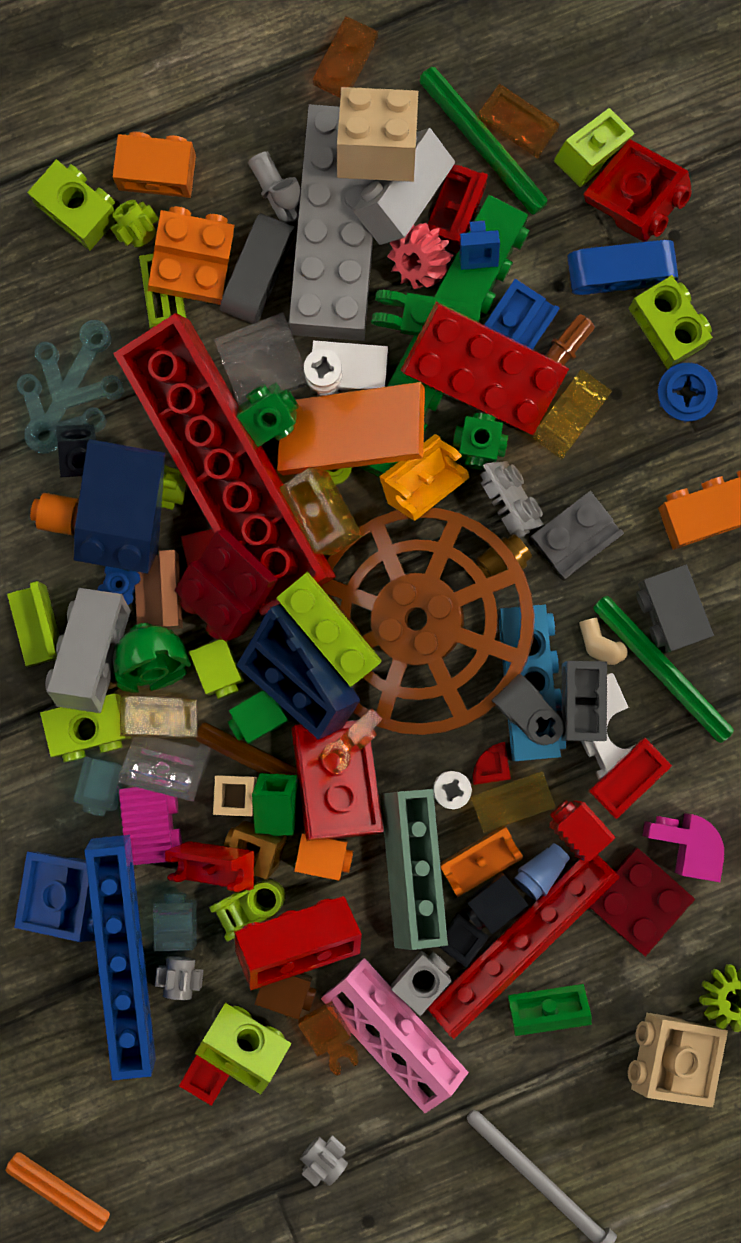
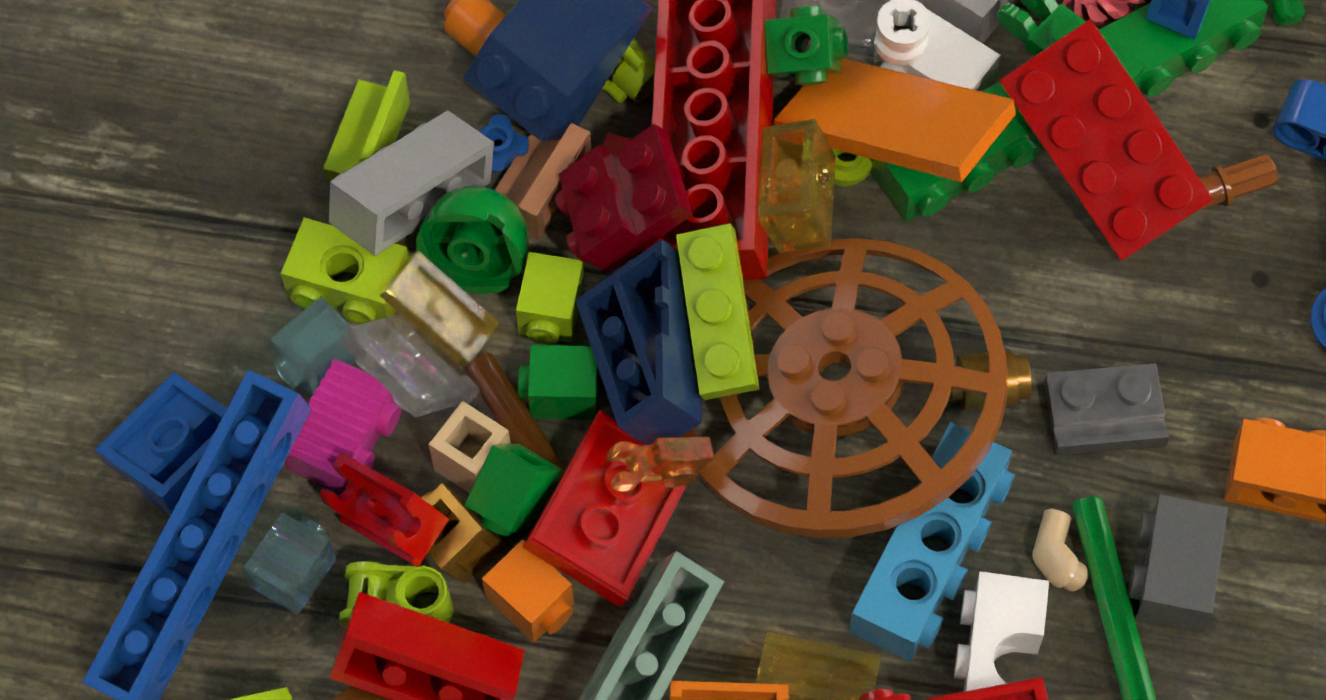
camera: 30 degrees right, 20 degrees down
light grey gear [155,956,203,1000] -> none
light orange hinge [380,434,469,521] -> none
white wheel [433,771,472,810] -> none
green brick [452,413,508,470] -> none
red tile [472,742,511,785] -> none
light grey hinge [480,461,544,538] -> none
blue plate [484,279,560,349] -> none
dark grey piece [491,674,564,745] -> none
clear yellow brick [532,369,612,459] -> none
dark grey brick [561,661,607,742] -> none

